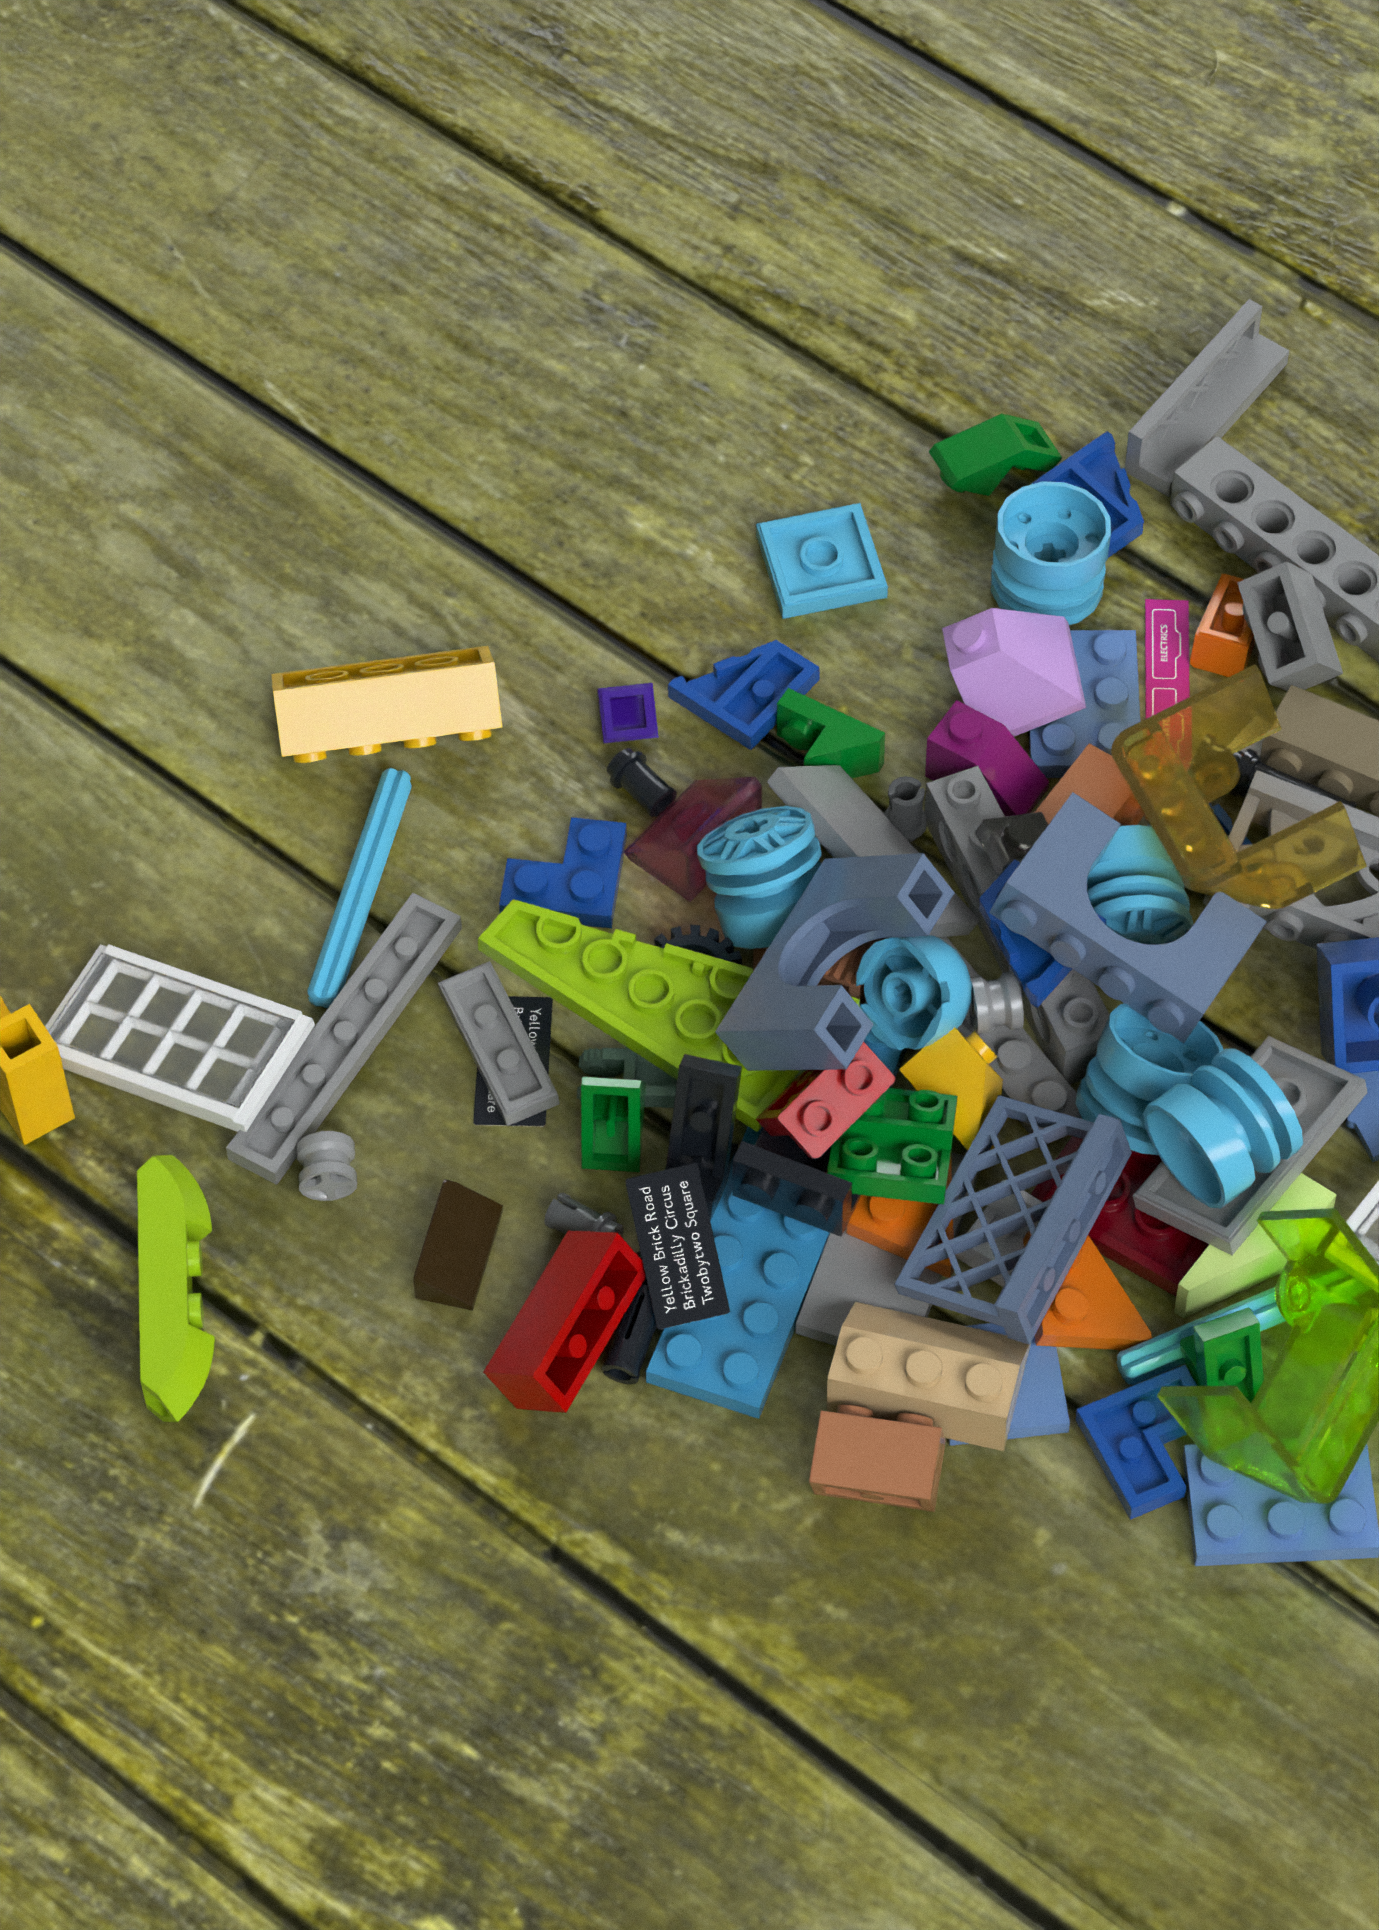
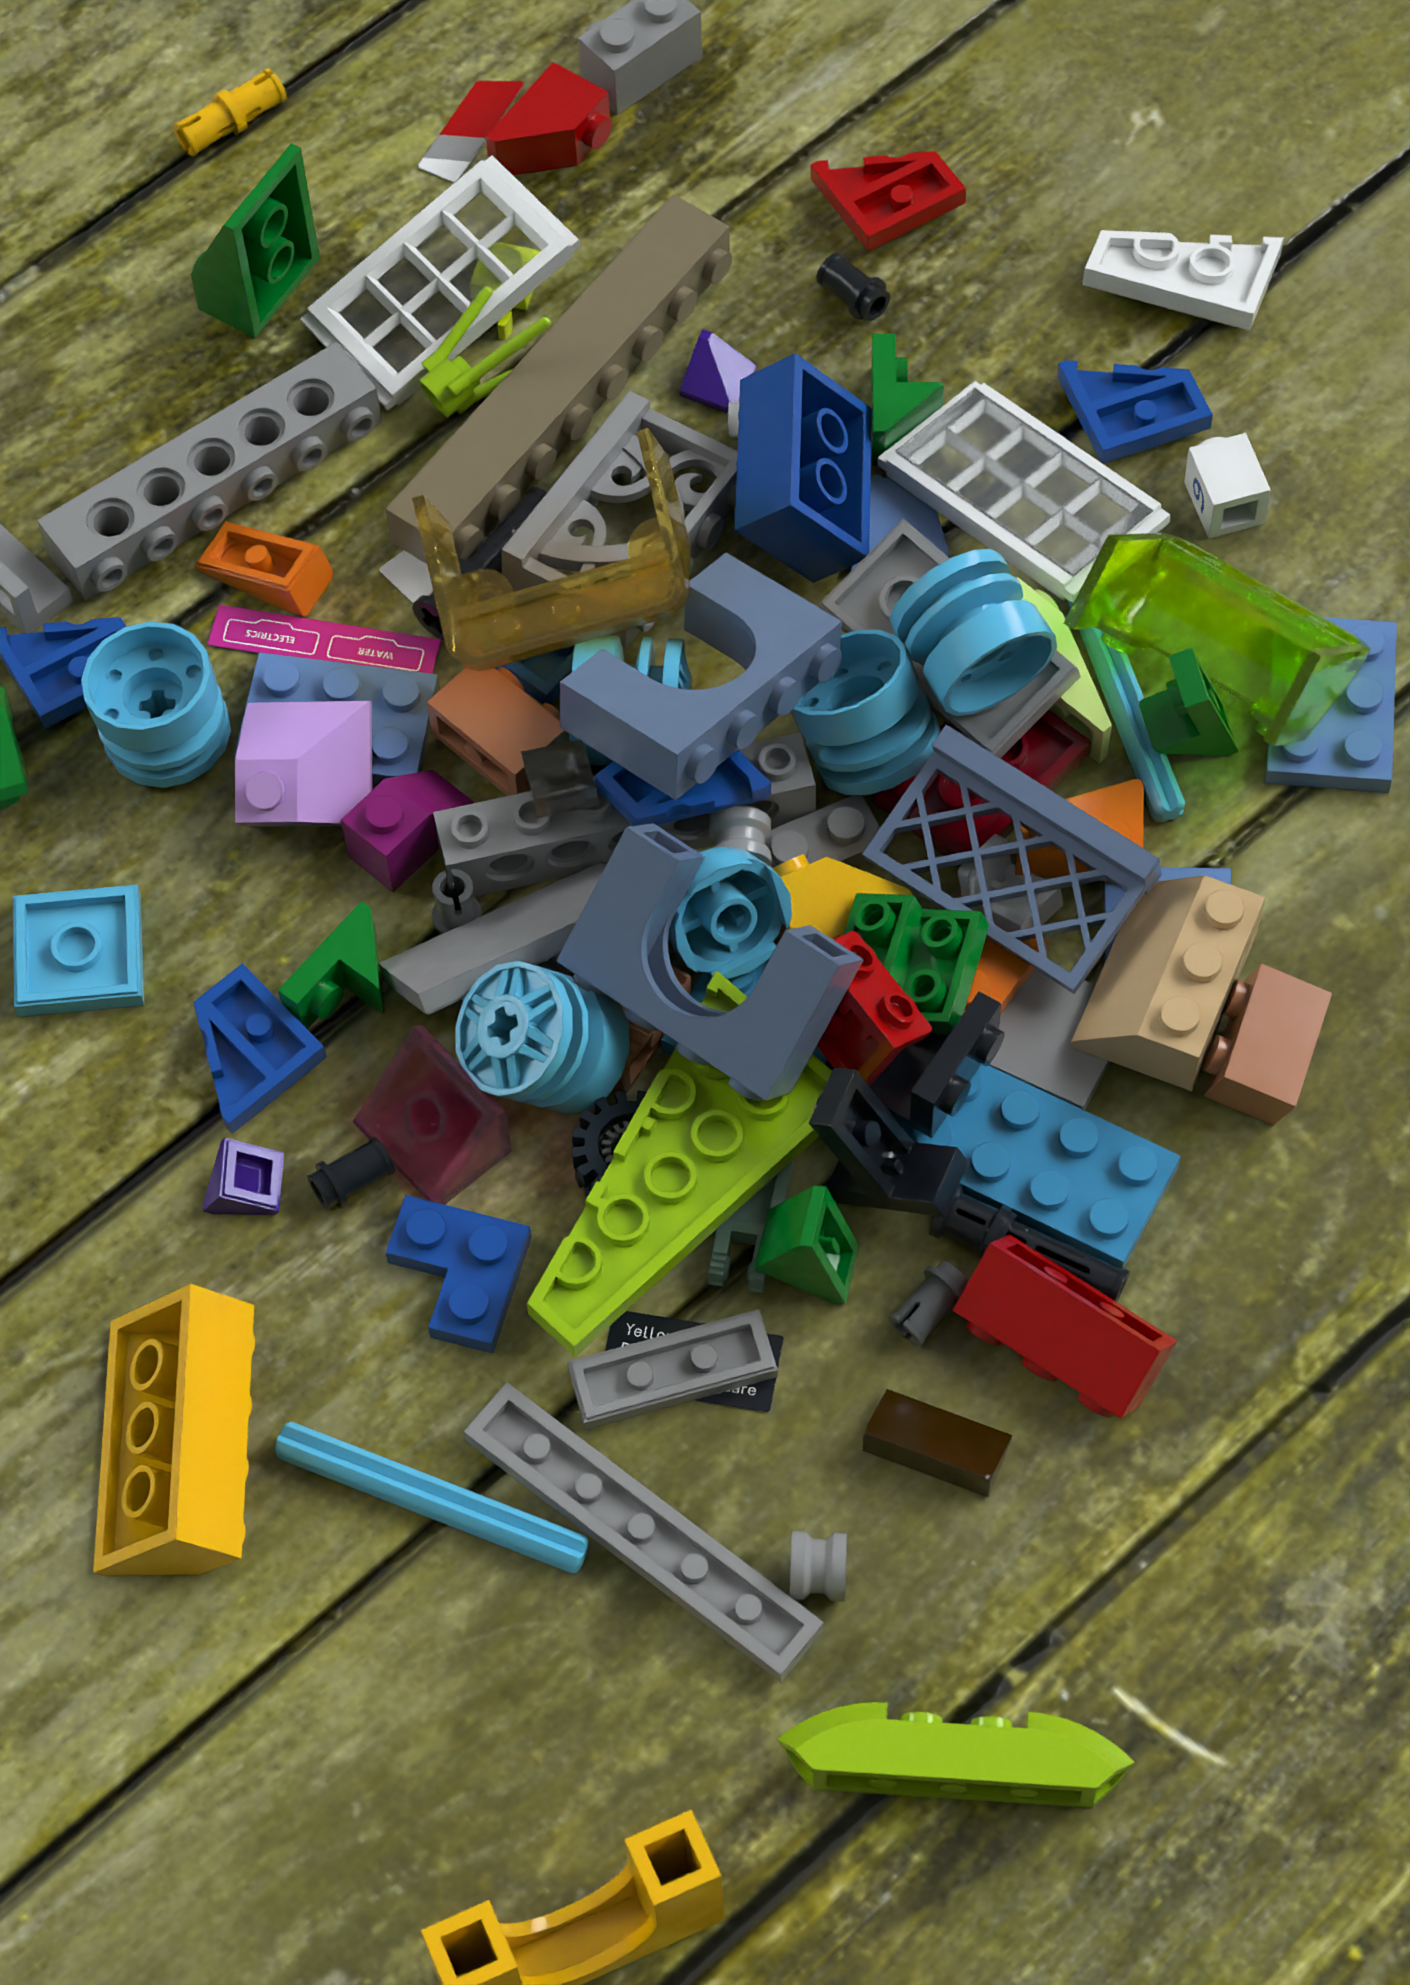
camera: 80 degrees left, 5 degrees up
clear piece [45,944,315,1132] -> none
black sticker [625,1163,730,1329] -> none
blue plate [1075,1365,1213,1520] -> none
light grey brick [1238,562,1343,691] -> none

